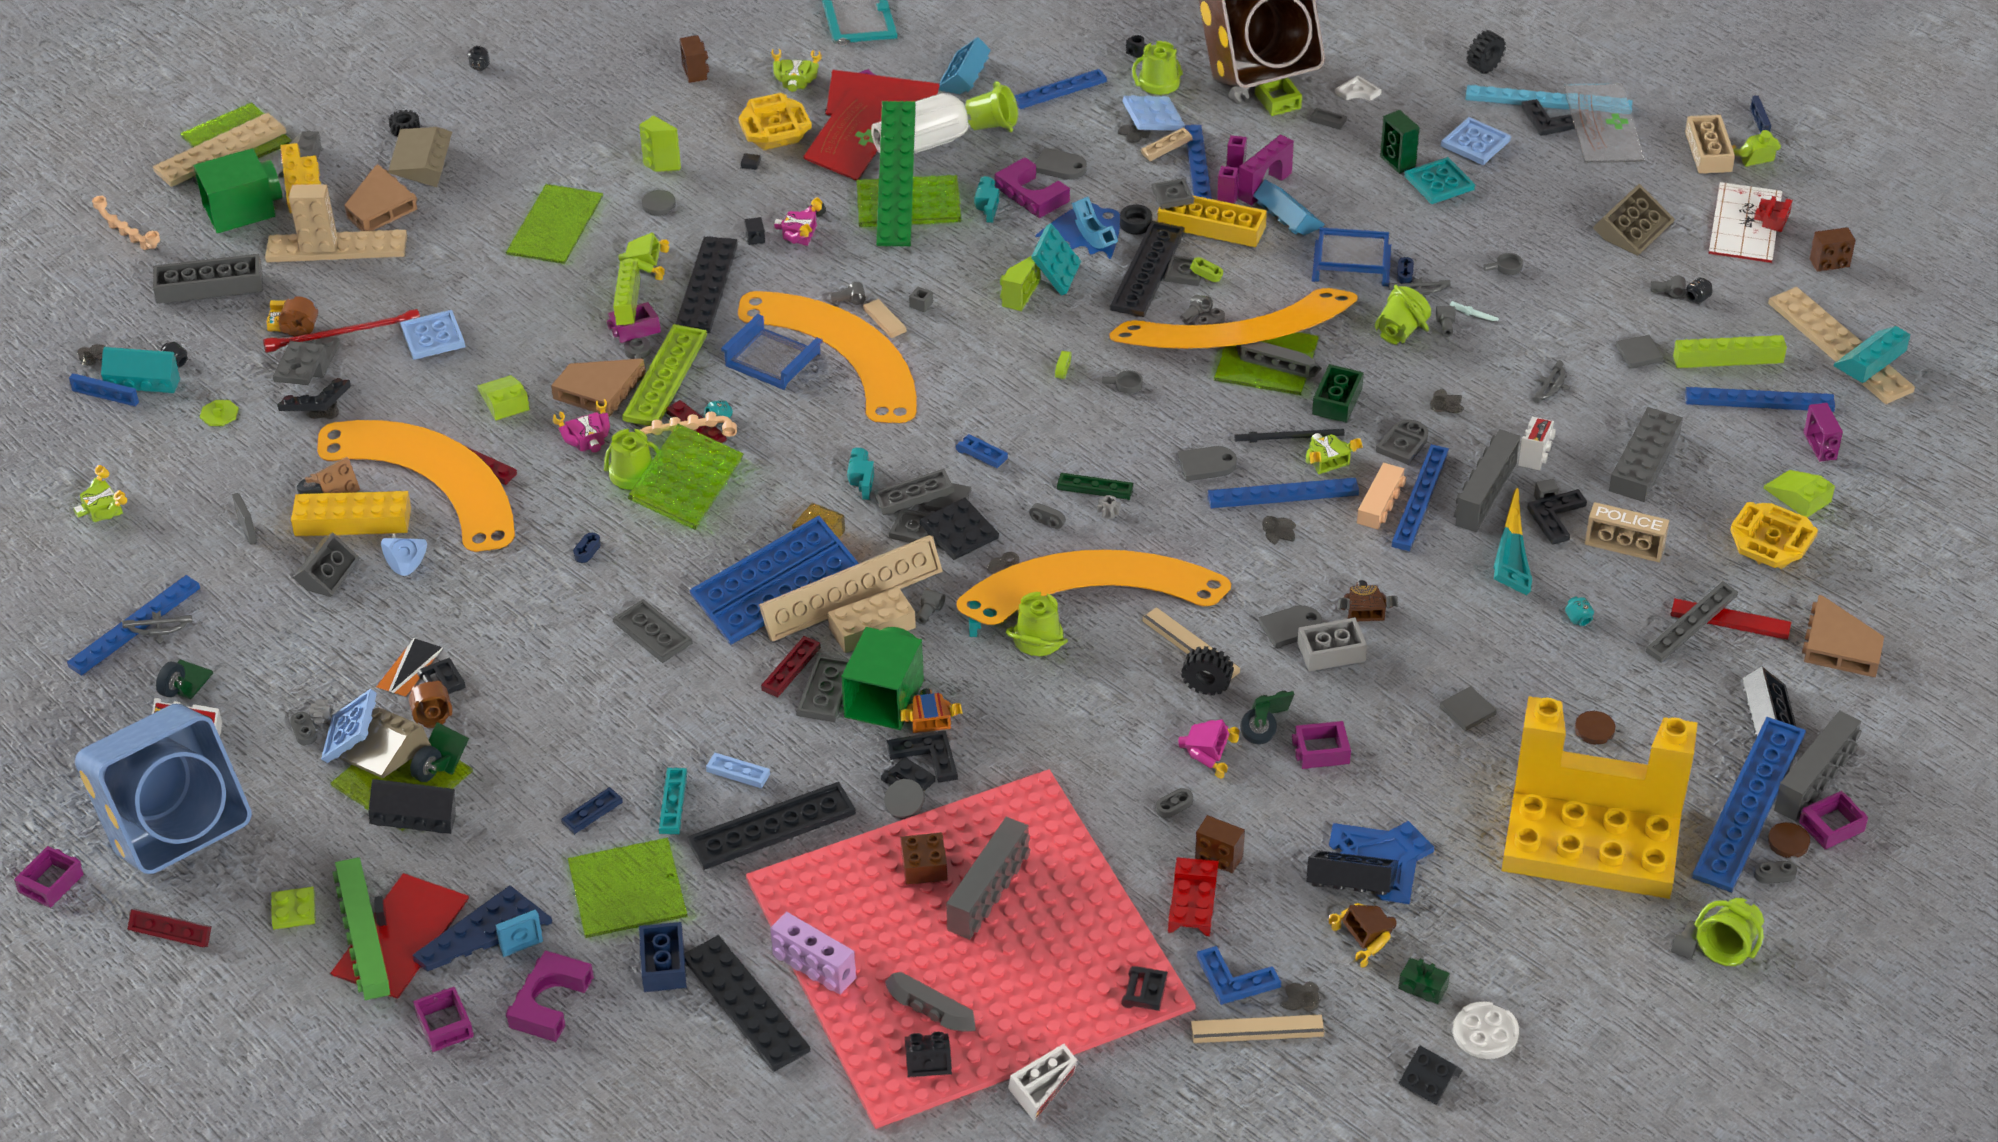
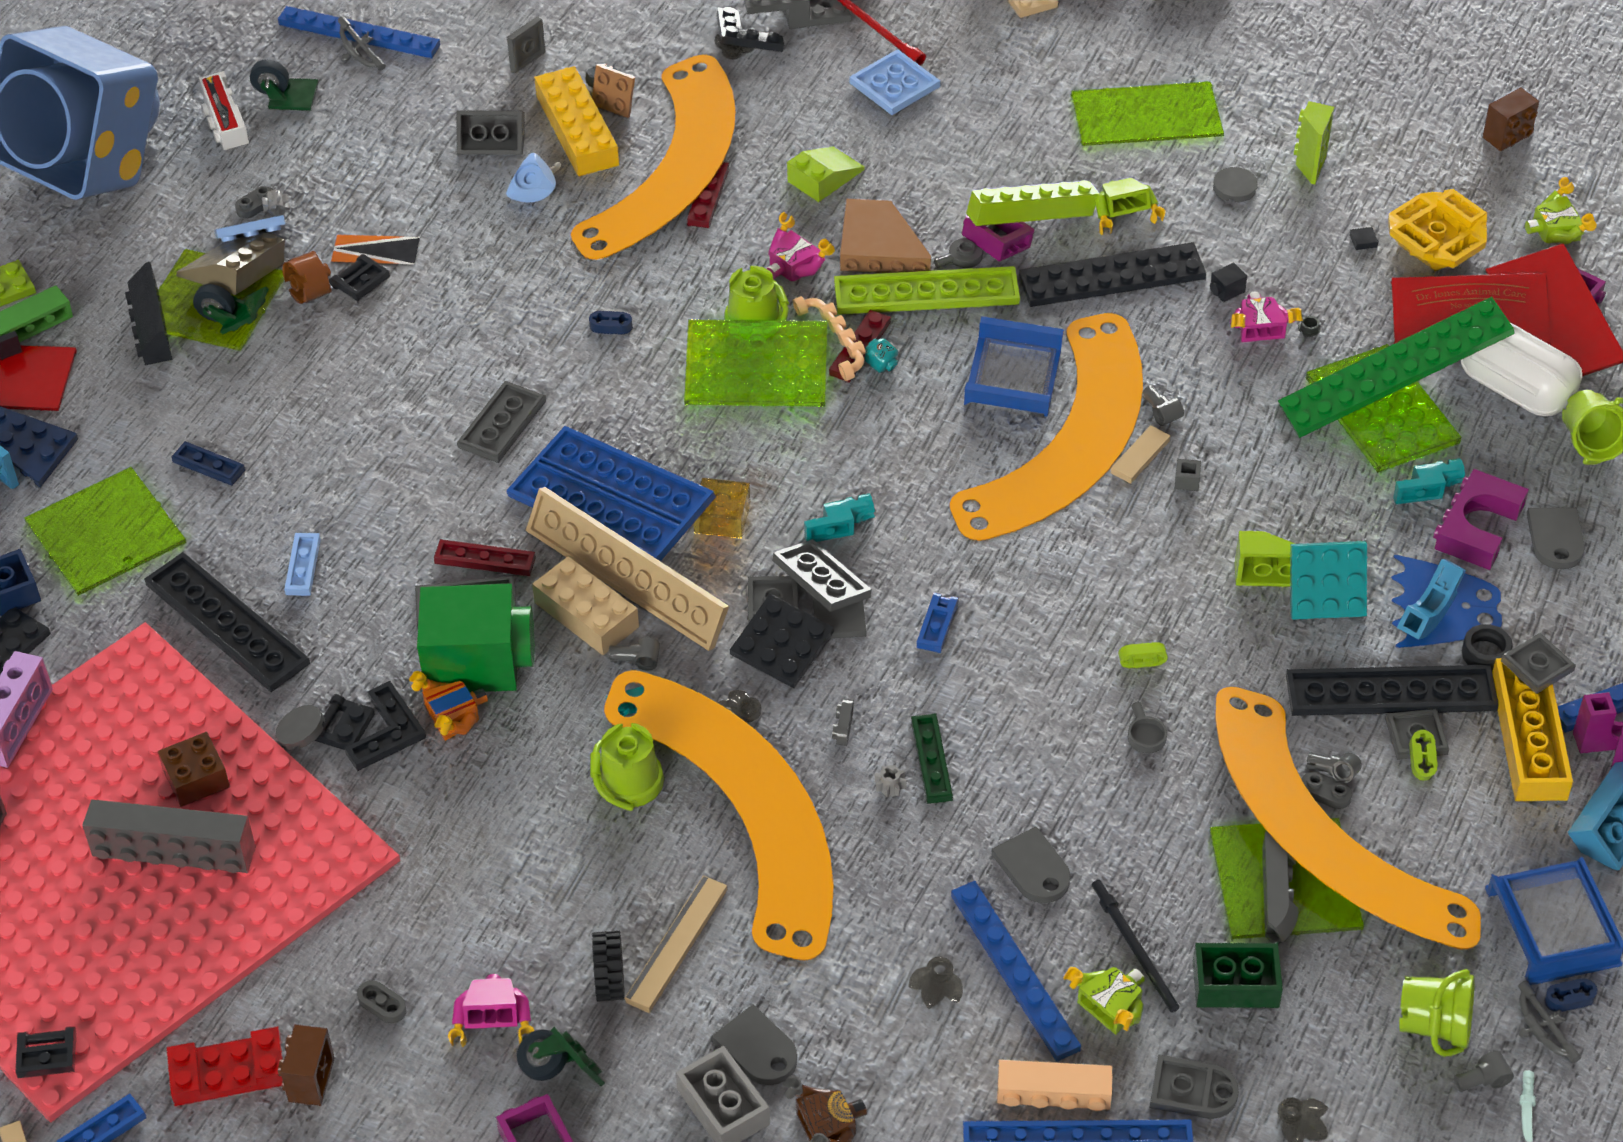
camera: 70 degrees right, 5 degrees up
teal plate [659,768,688,834] -> none

